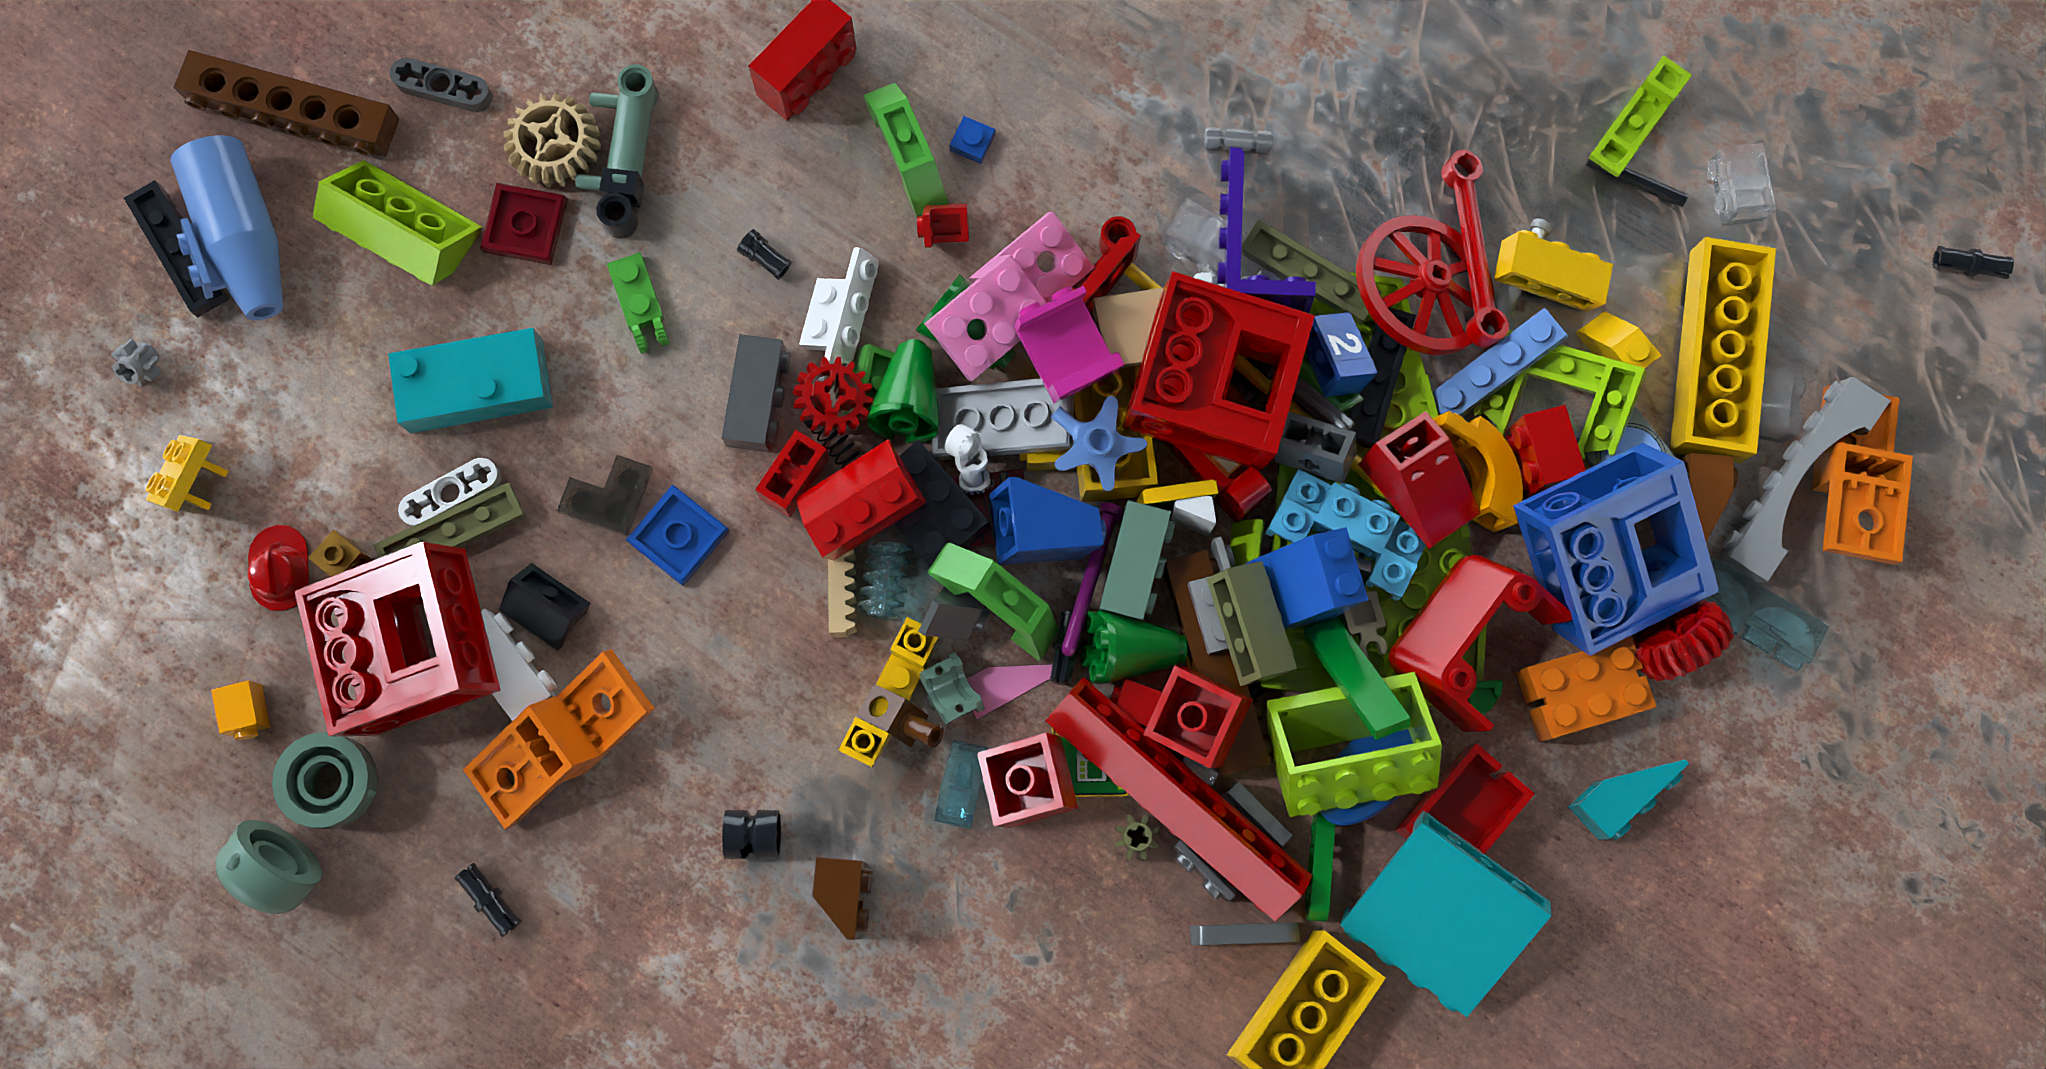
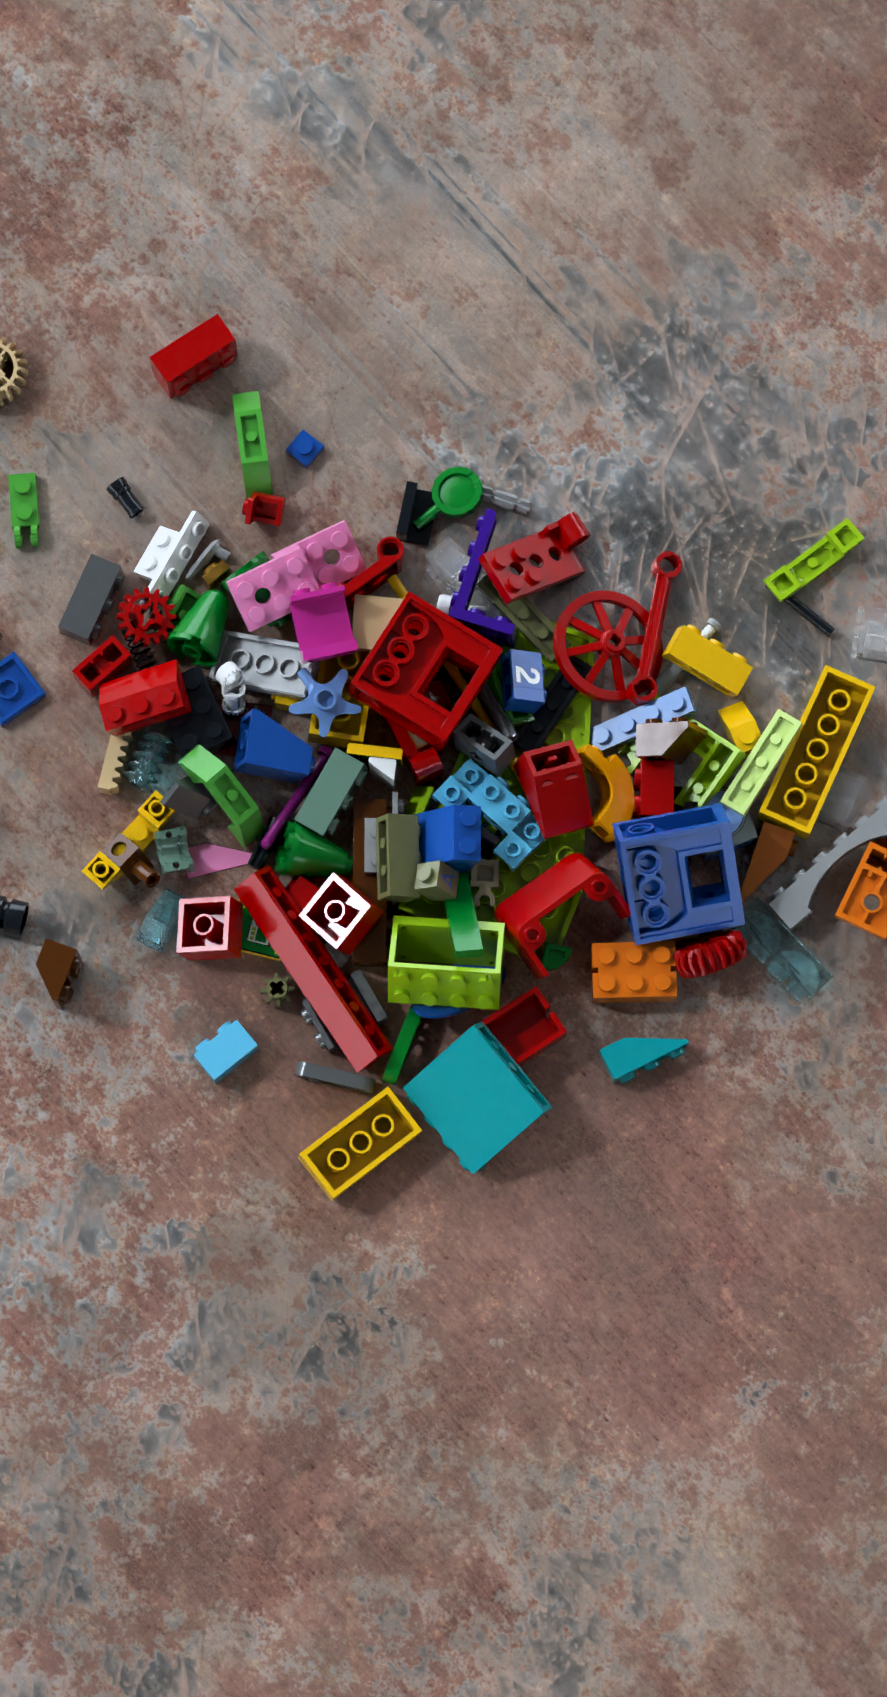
camera: 20 degrees right, 0 degrees up
sand green piece [575,64,658,239] -> none
none -> light grey bar [185,539,231,580]
none -> medium azure brick [193,1020,259,1084]
none -> pearl gold plate [202,560,231,590]
none -> black panel [396,481,435,546]
none -> green piece [413,467,484,530]
none -> olive brick [414,860,459,902]
none -> red hinge [478,512,591,605]
none -> slope [635,717,707,765]
none -> yellowish green plate [720,709,802,817]

